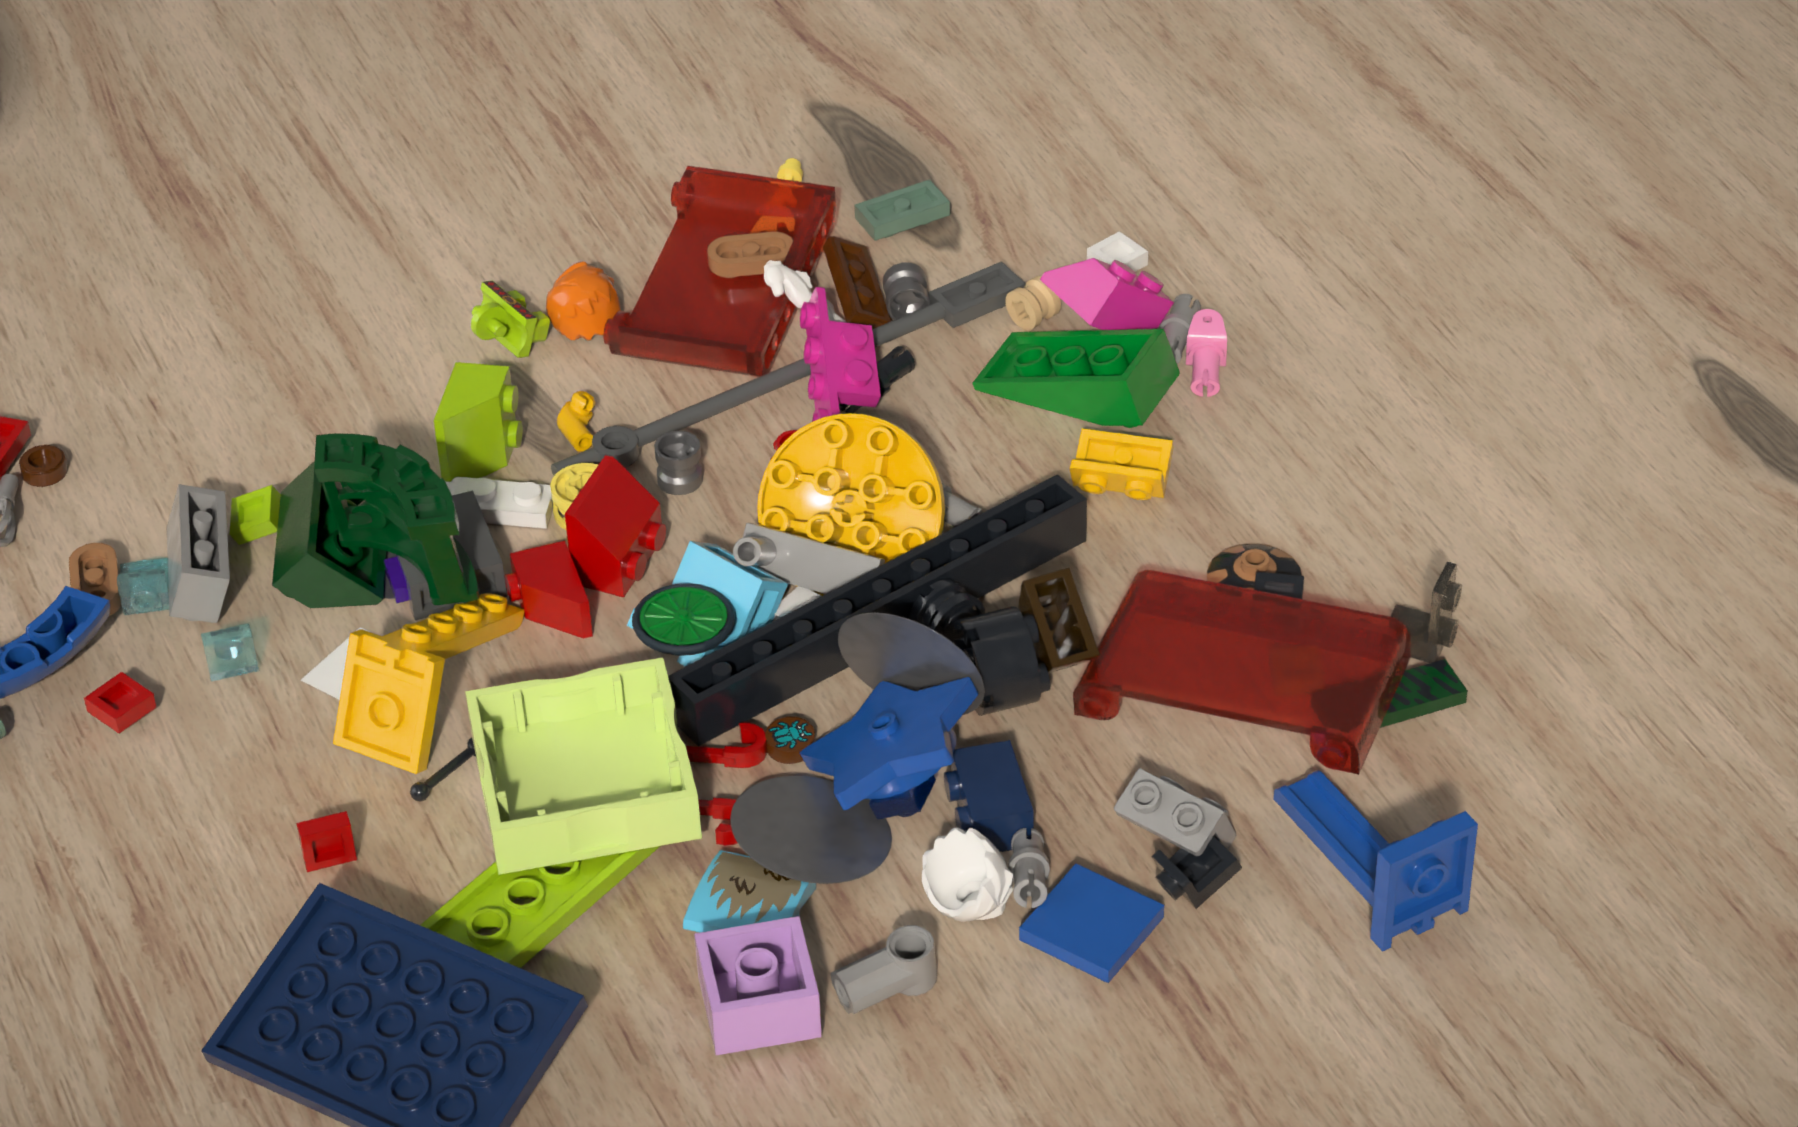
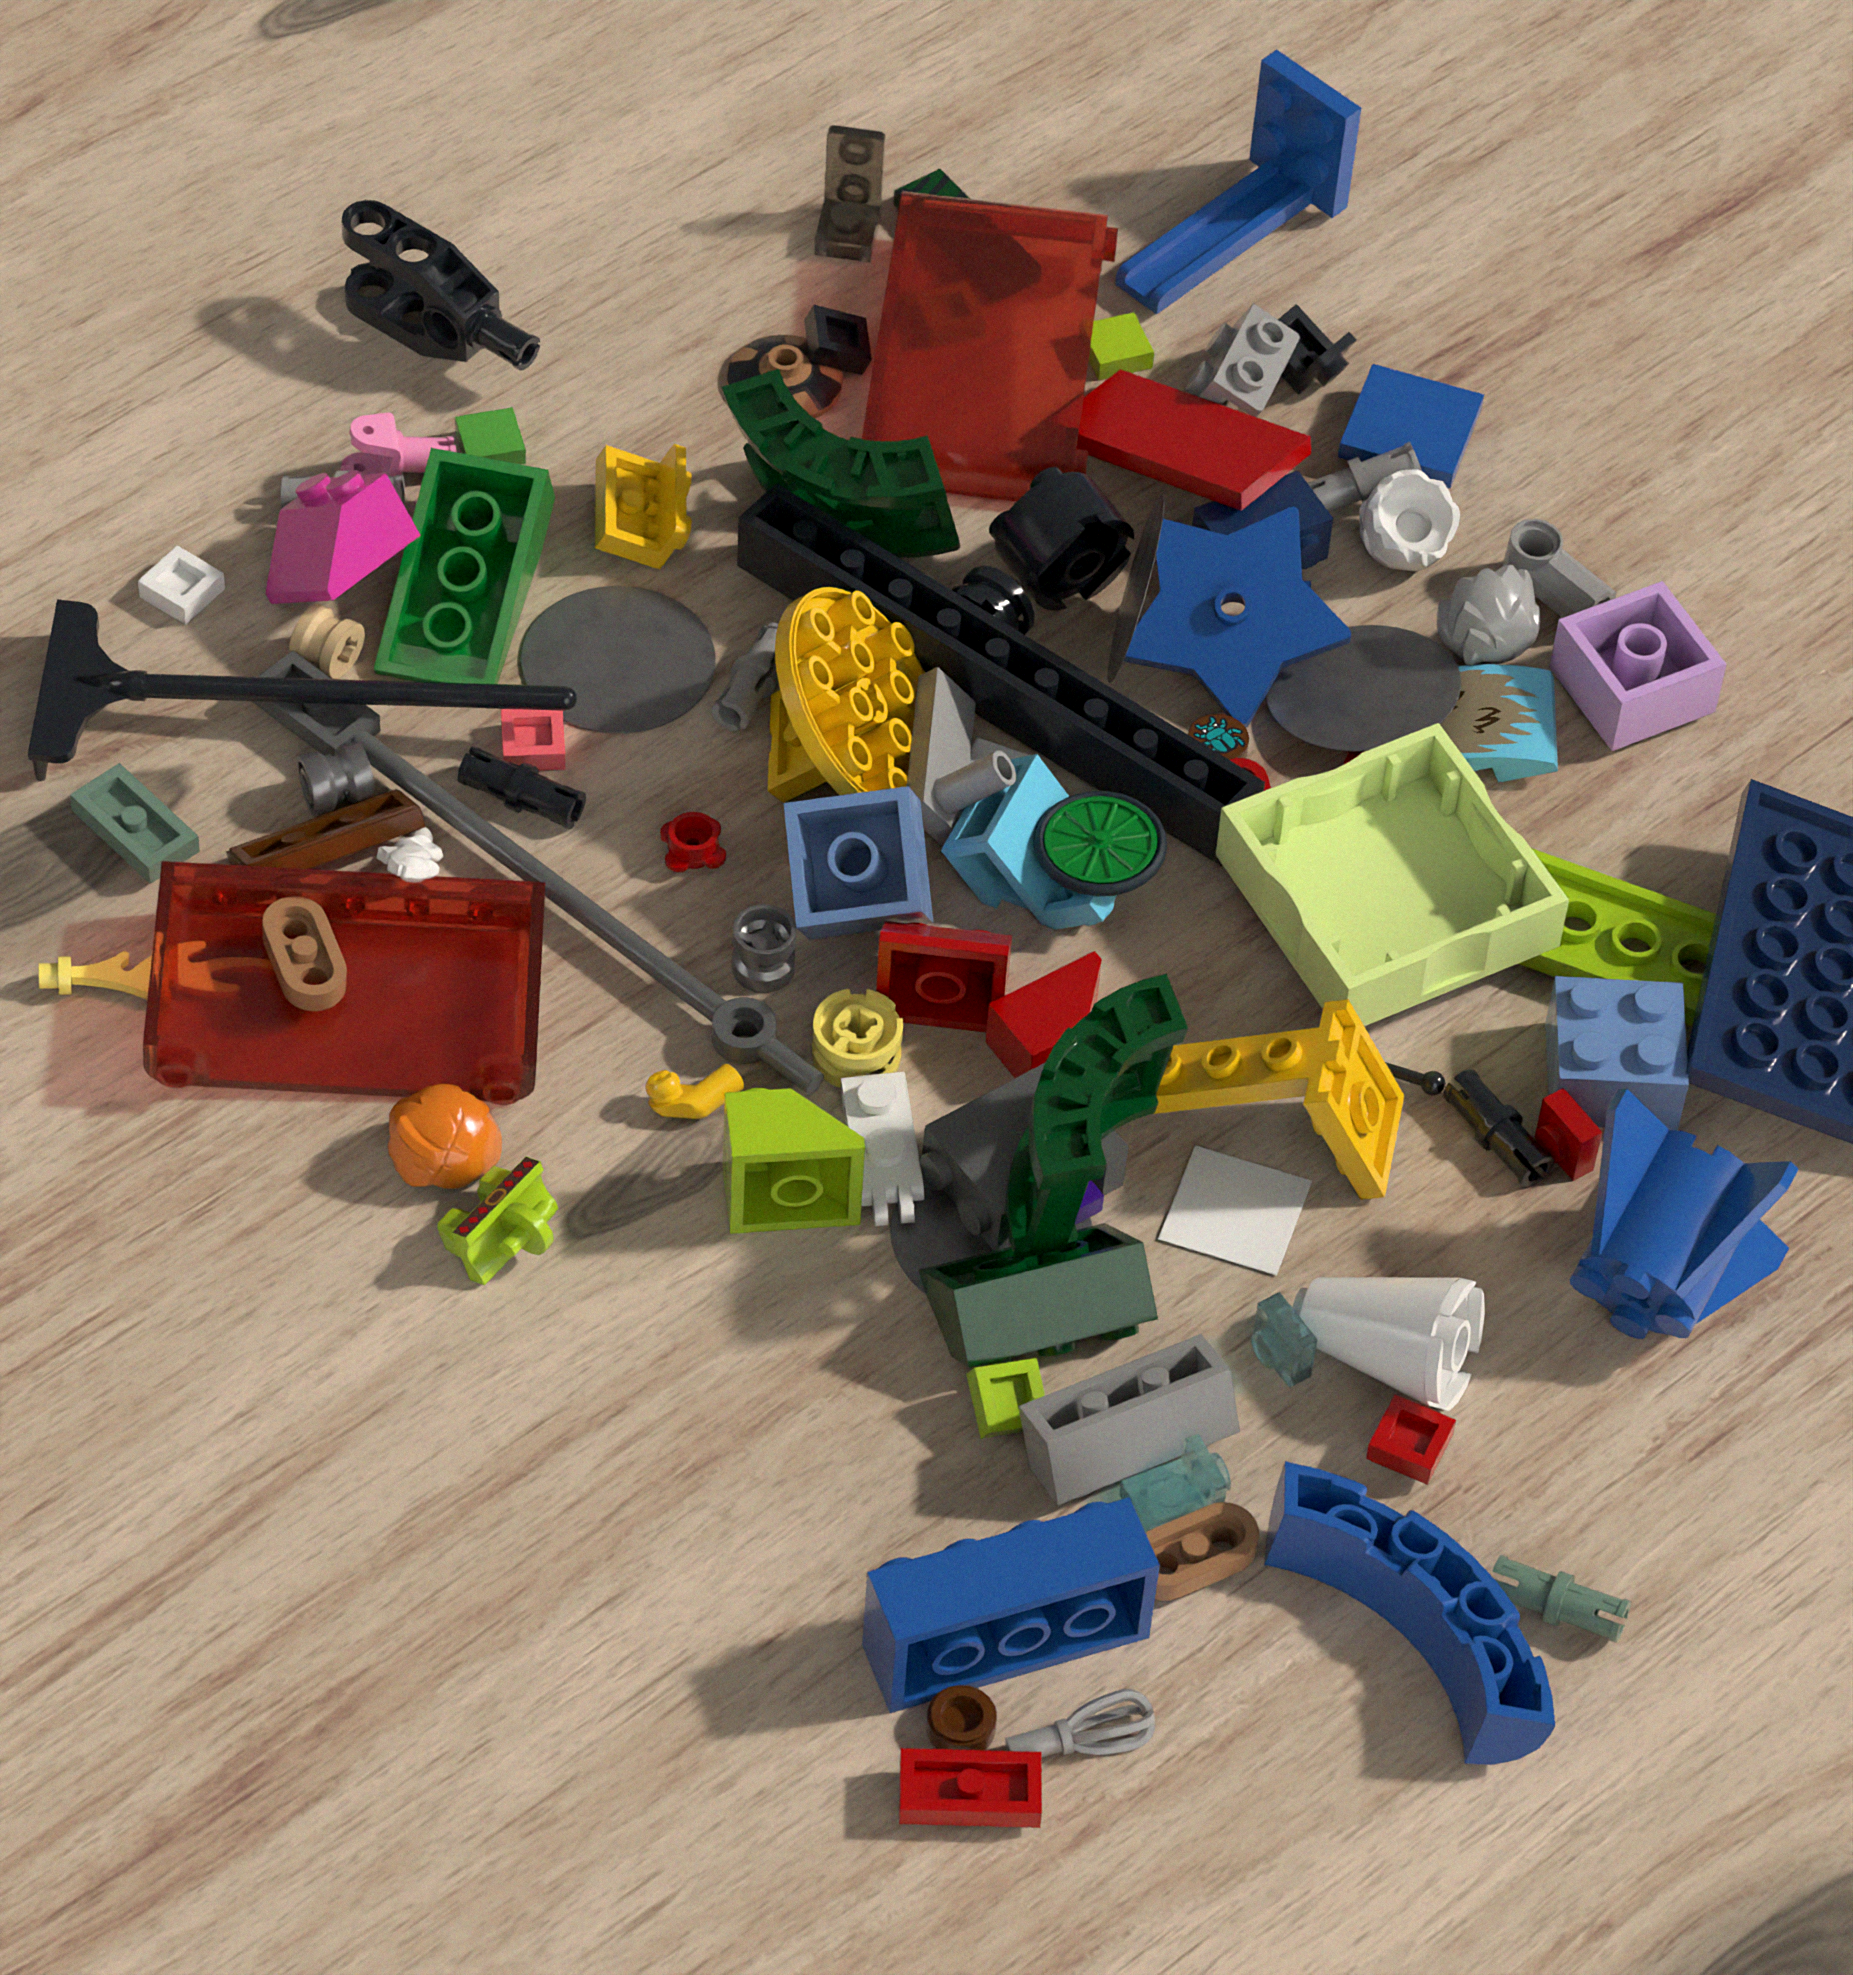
camera: 110 degrees left, 10 degrees up
dark pink bracket [800,287,881,422] -> none
dark brown torso [1018,567,1100,674] -> none
none -> black piece [28,599,577,781]
none -> black piece [341,200,540,371]
none -> bright green tile [455,407,526,464]
none -> coral tile [501,709,565,771]
none -> flat silver sticker [521,586,716,733]
none -> dark green fence [721,369,961,558]
none -> medium blue brick [783,786,934,940]
none -> blue brick [862,1497,1160,1713]
none -> red tile [1050,369,1311,511]
none -> lime tile [1078,312,1155,380]
none -> white cone [1292,1277,1485,1411]
none -> light grey hair [1436,564,1540,665]
none -> black pin [1443,1069,1555,1187]
none -> medium blue brick [1545,976,1689,1131]
none -> blue brick [1569,1088,1799,1339]

